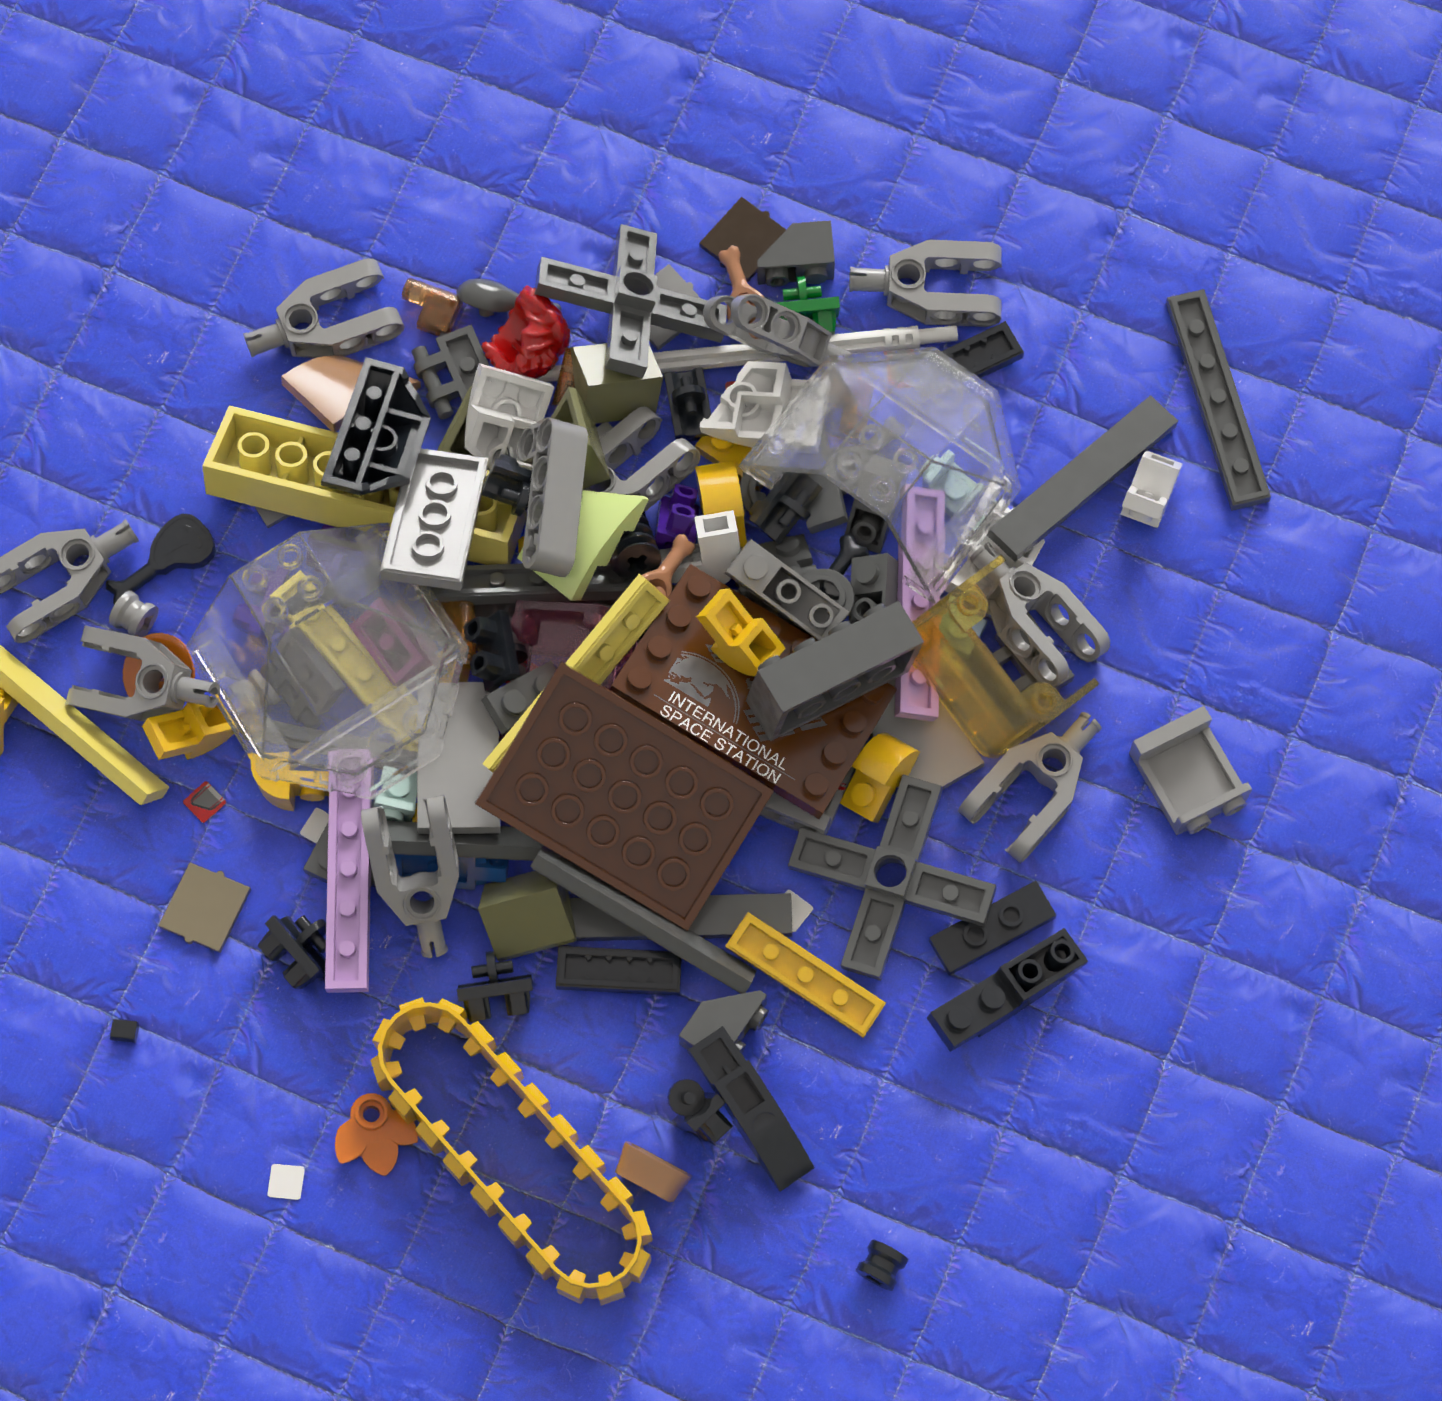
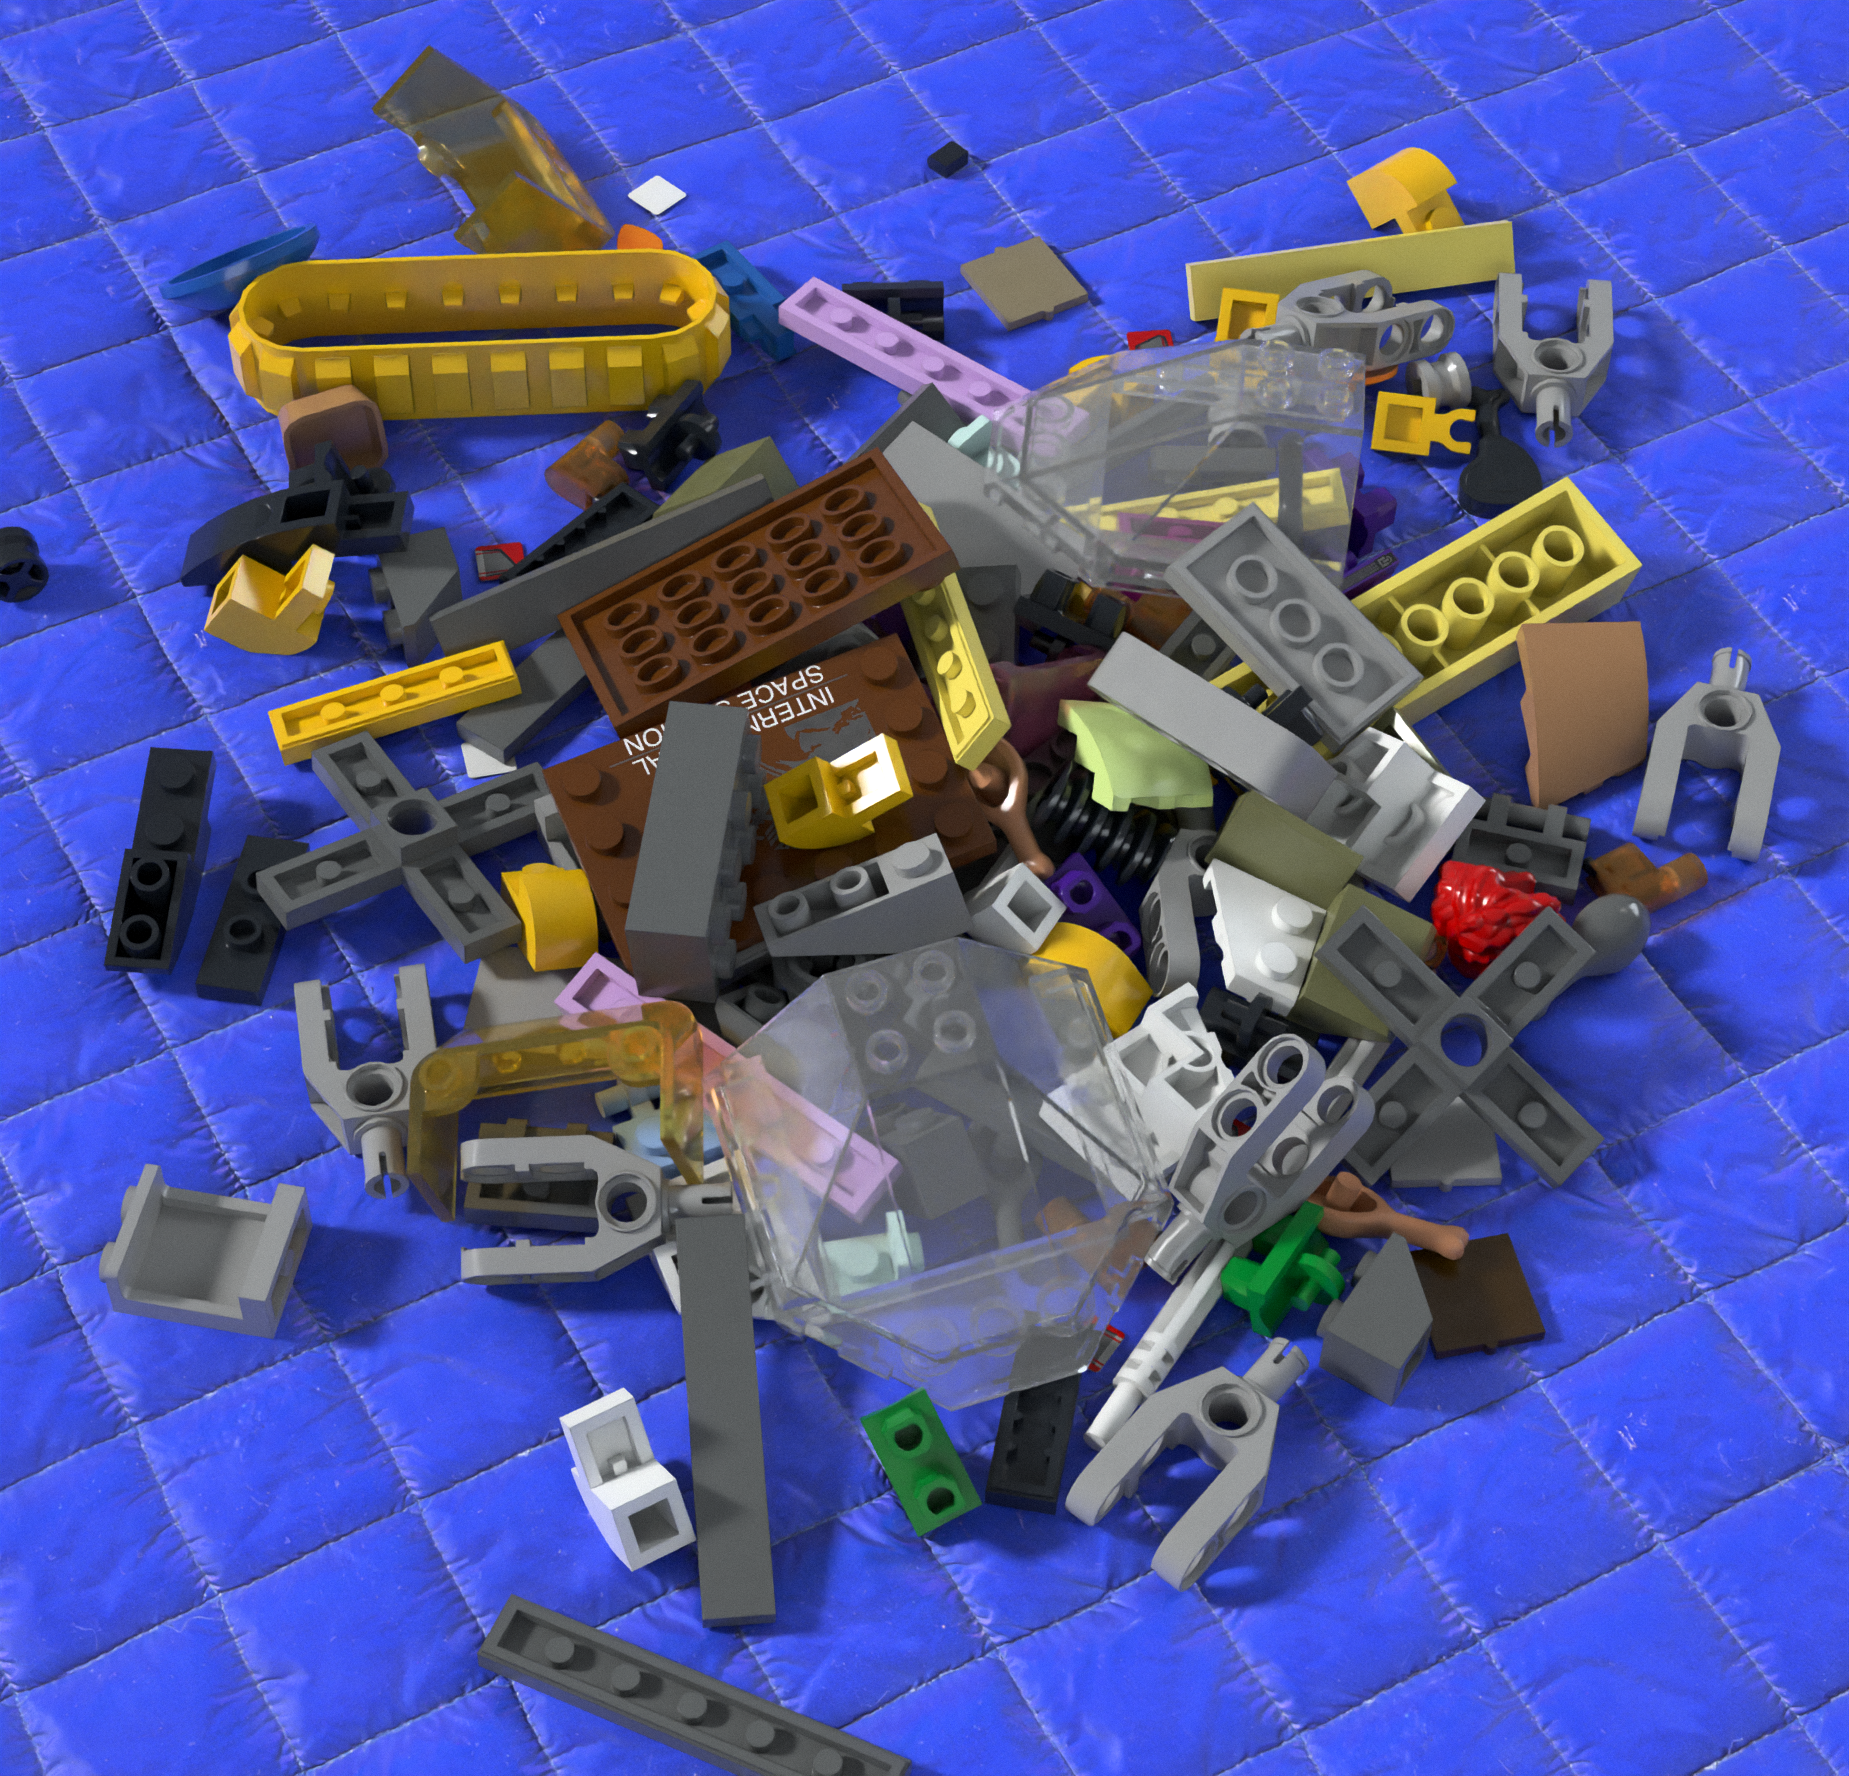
camera: 125 degrees right, 20 degrees down
black wedge [321,357,431,496] -> none
light grey piece [361,795,459,958] -> none
none -> blue dish [158,223,320,311]
none -> yellow brick [204,544,335,655]
none -> clear yellow windscreen [371,45,615,254]
none -> sticker [475,542,524,581]
none -> clear orange piece [544,421,630,511]
none -> blue hinge [690,240,796,363]
none -> green hips [860,1386,982,1537]
none -> white wing [1202,858,1327,1017]
none -> yellow plate [1370,391,1476,457]

